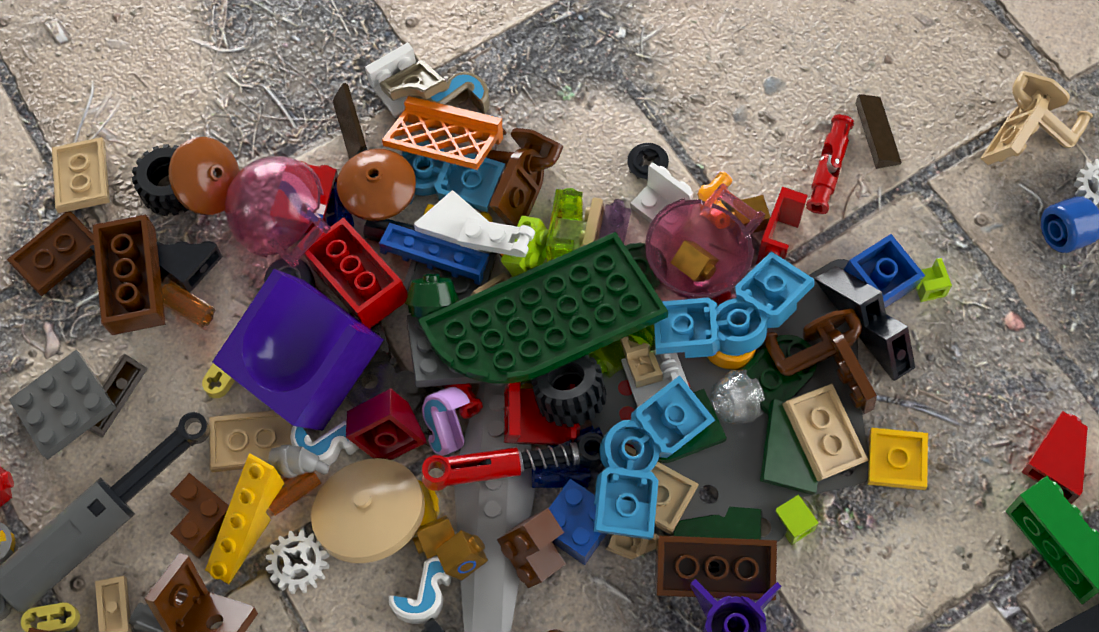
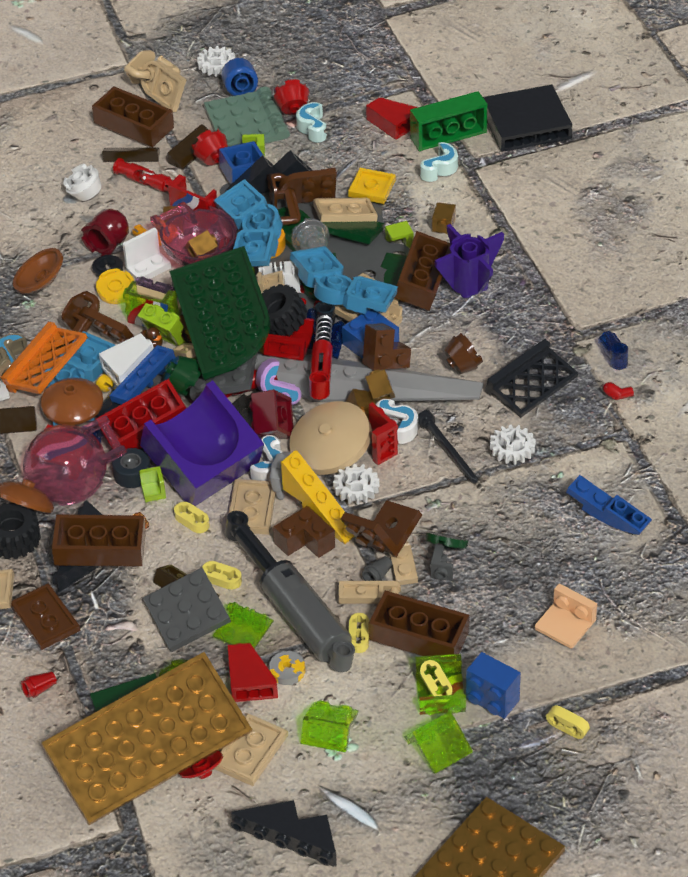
camera: 80 degrees left, 20 degrees down
white plate [457,218,536,257] -> none
none -> dark orange dish [13,248,63,294]
none -> white cone [63,164,102,201]
none -> dark red tile [81,209,129,256]
none -> reddish brown brick [92,86,174,147]
none -> yellow tile [96,268,135,304]
none -> dark brown slope [167,124,209,170]
none -> red cone [192,129,228,166]
none -> light yellow beam [202,561,242,590]
none -> sand green hinge [204,87,290,147]
none -> clear neon green hinge [213,602,274,649]
none -> red cone [274,79,309,115]
none -> light aqua animal [296,102,327,143]
none -> red bracket [369,402,398,465]
none -> light aqua animal [420,142,458,182]
none -> pearl gold brick [432,202,456,234]

